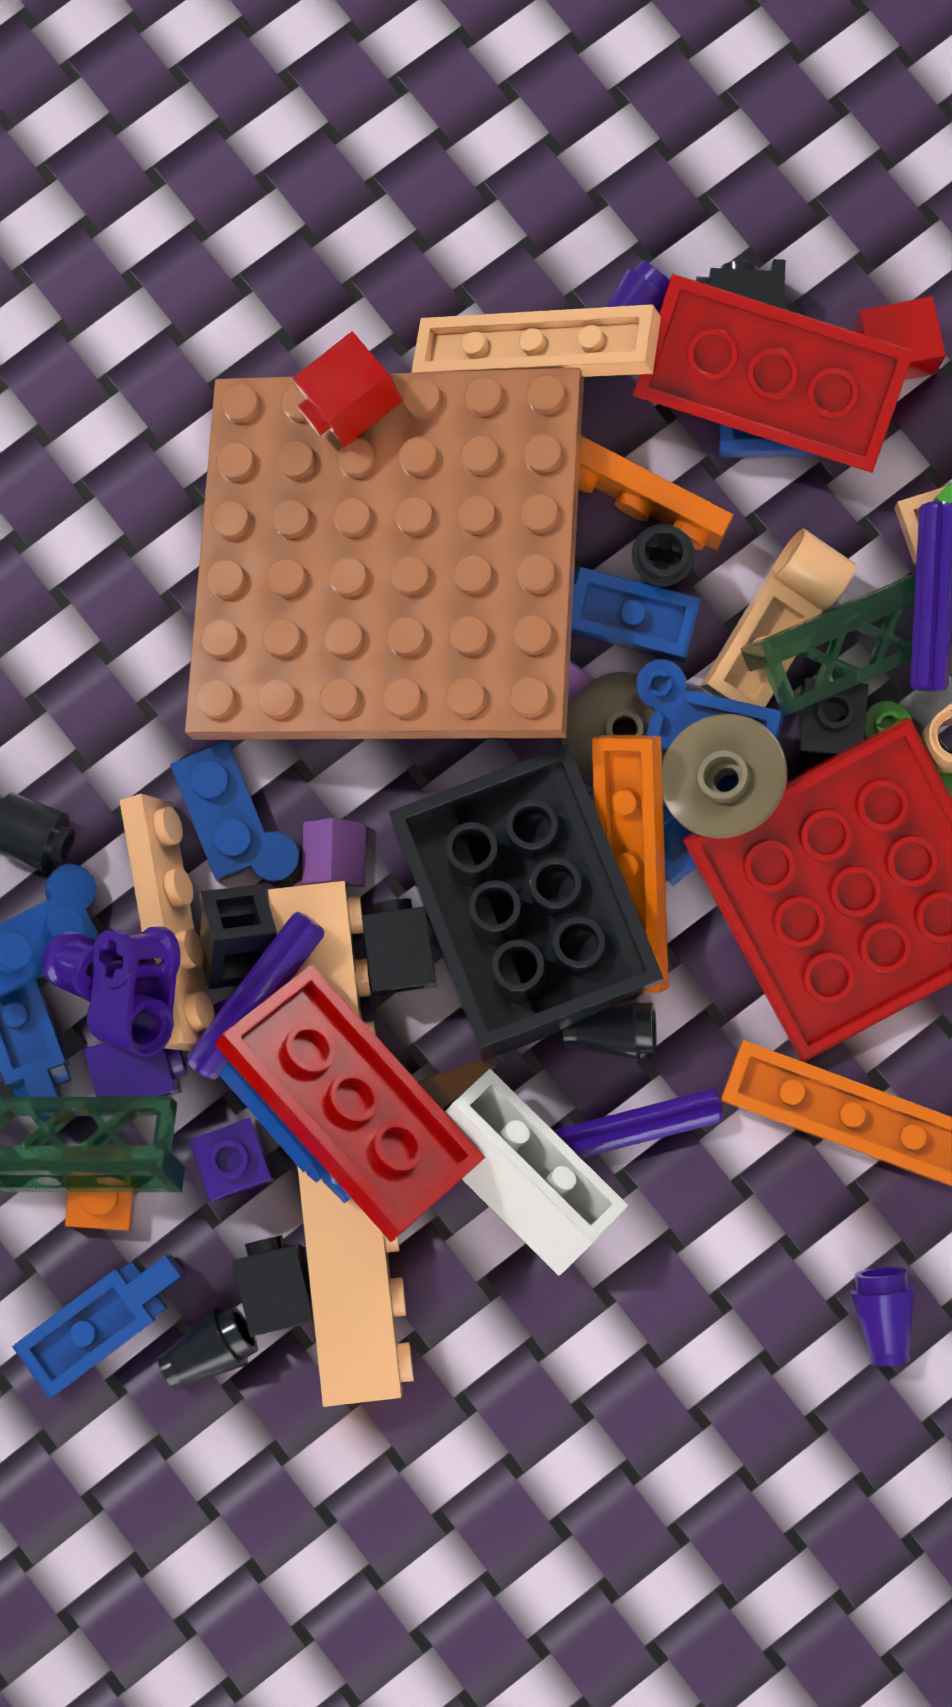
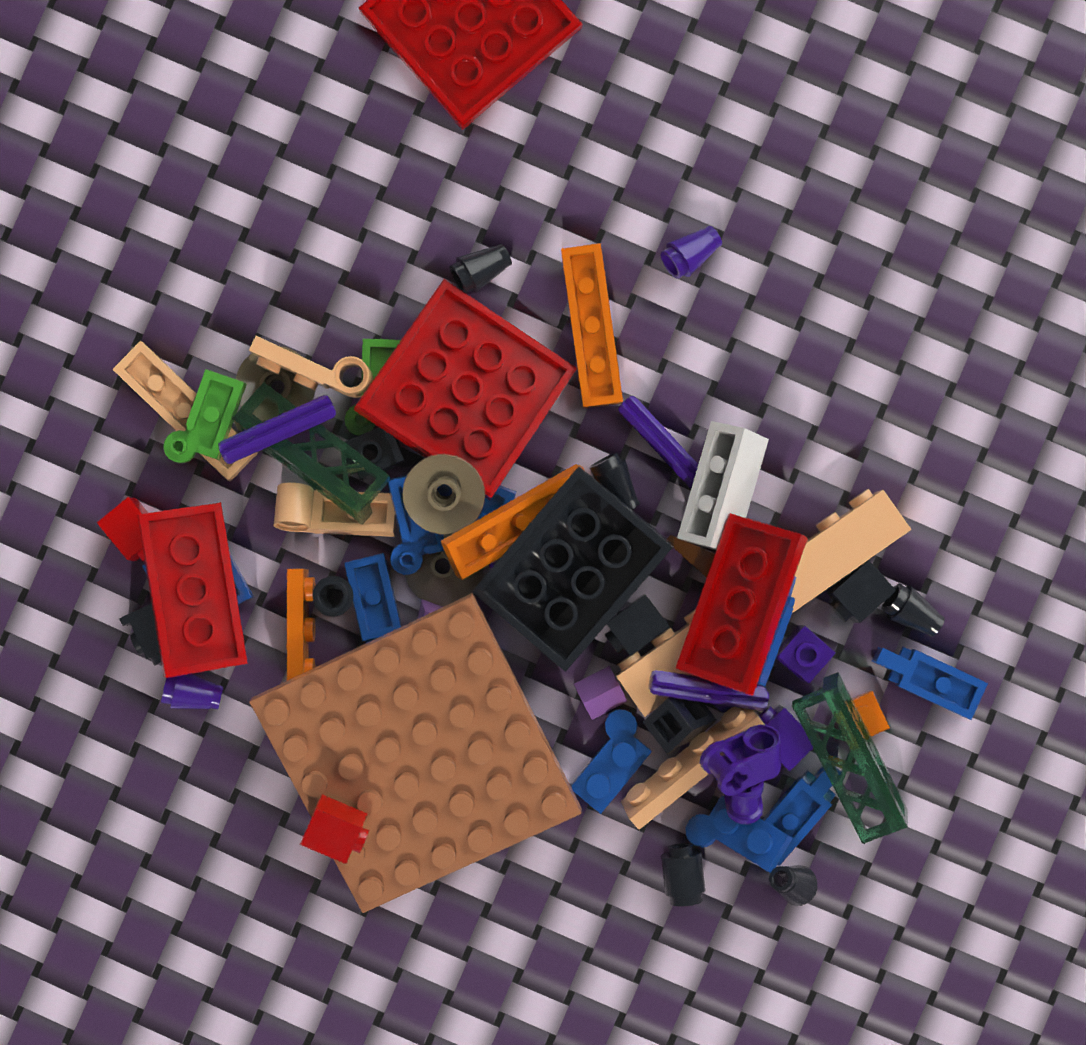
camera: 120 degrees left, 5 degrees up
light nougat plate [411,305,661,377] -> none

